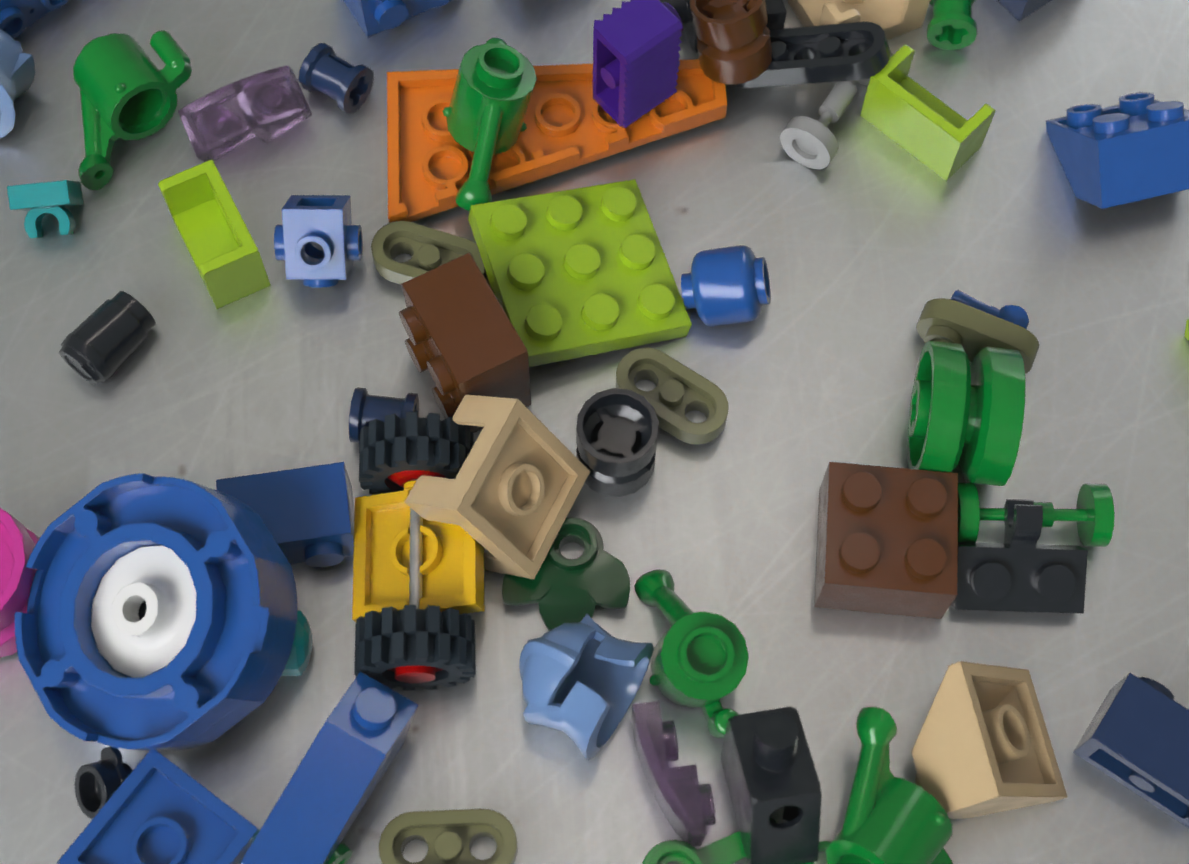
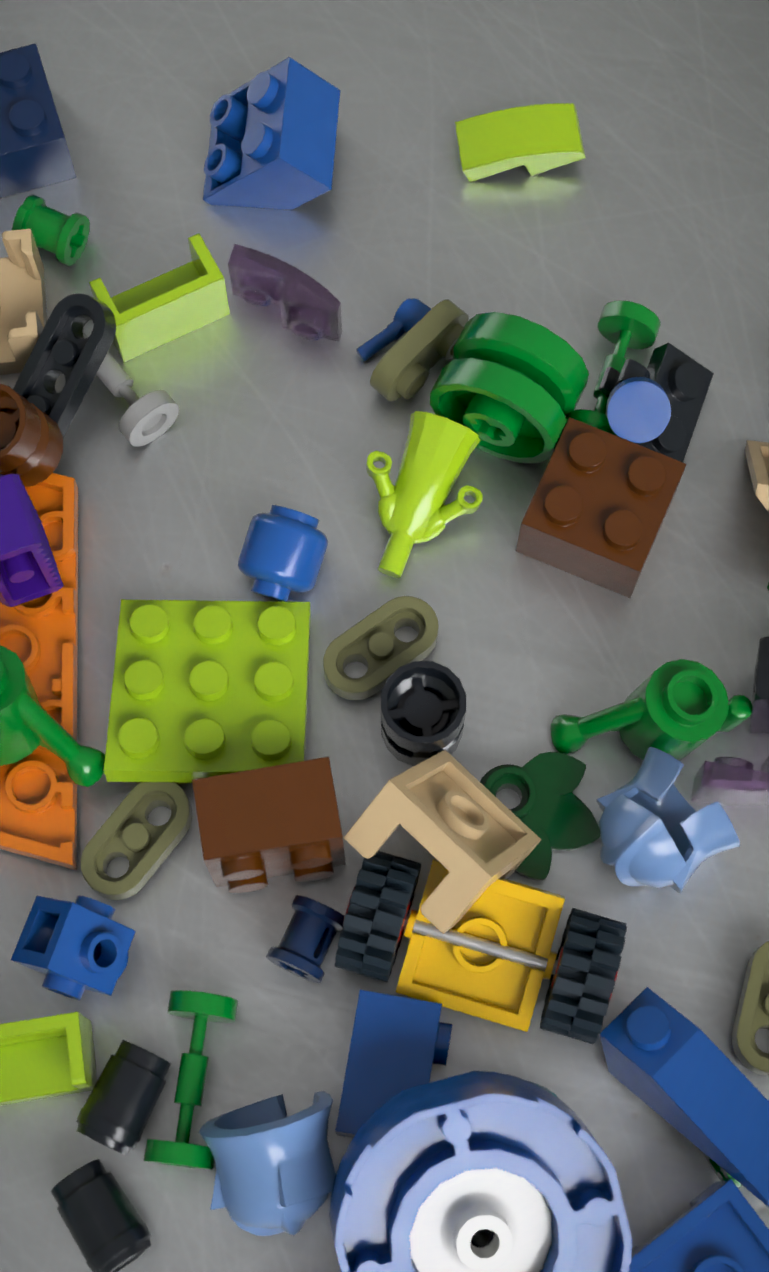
camera: 70 degrees left, 5 degrees up
none -> black piece [76,1040,171,1156]
none -> green wheel [143,990,238,1170]
none -> medium blue helmet [199,1091,336,1236]
none -> clear purple slope [228,244,342,342]
none -> lime piece [366,411,483,578]
none -> tile [606,377,671,443]

